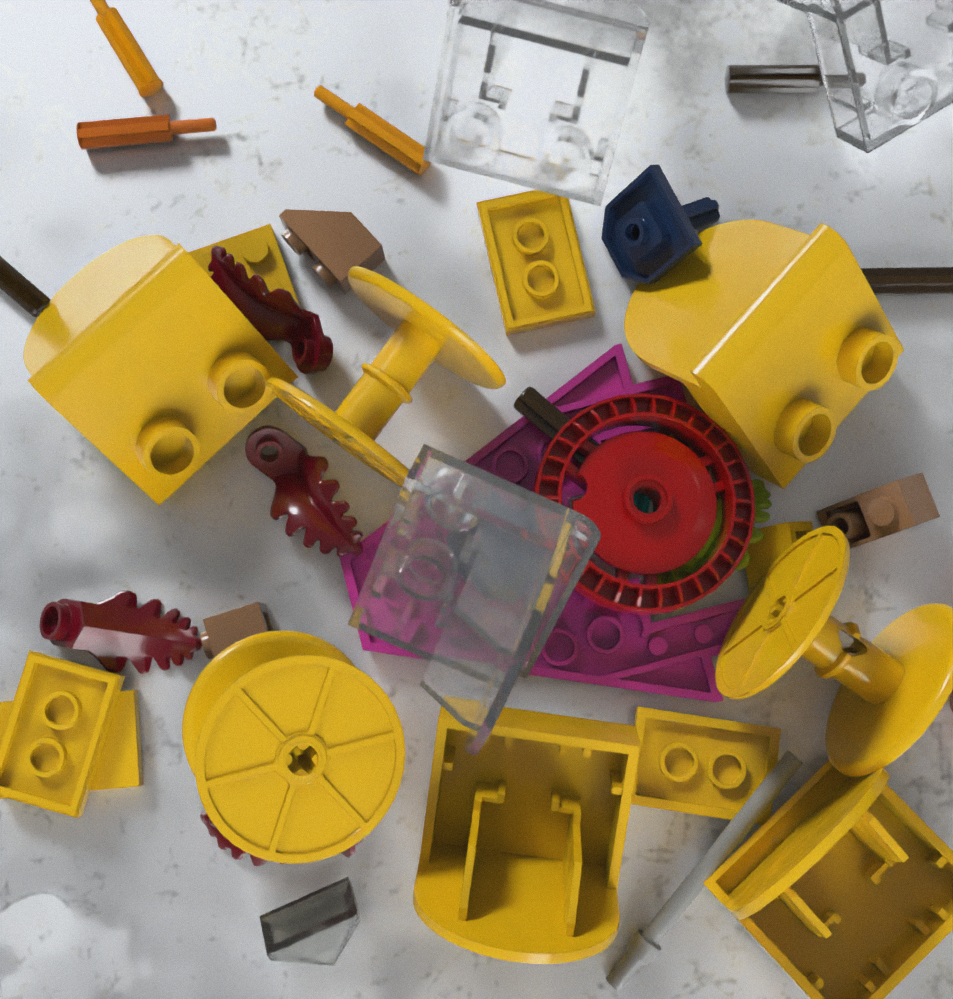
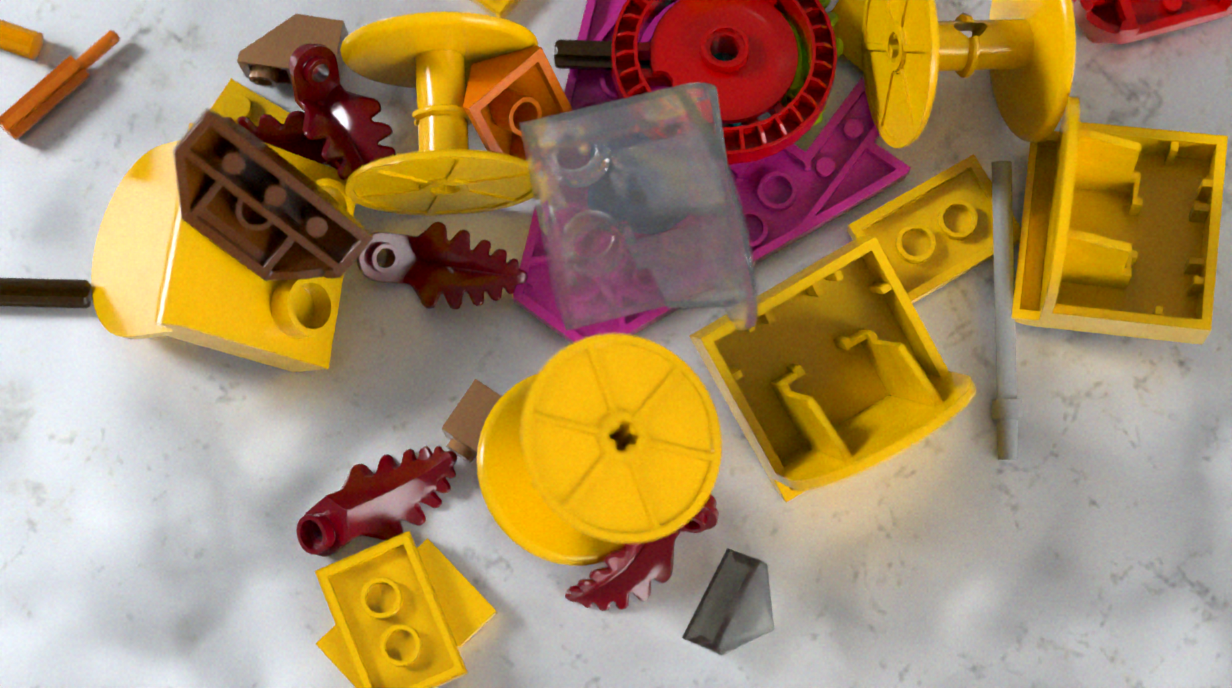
camera: 40 degrees left, 5 degrees down
none -> reddish brown wedge [173,108,374,281]
none -> dark red plant [289,43,396,180]
none -> orange slope [463,45,580,164]

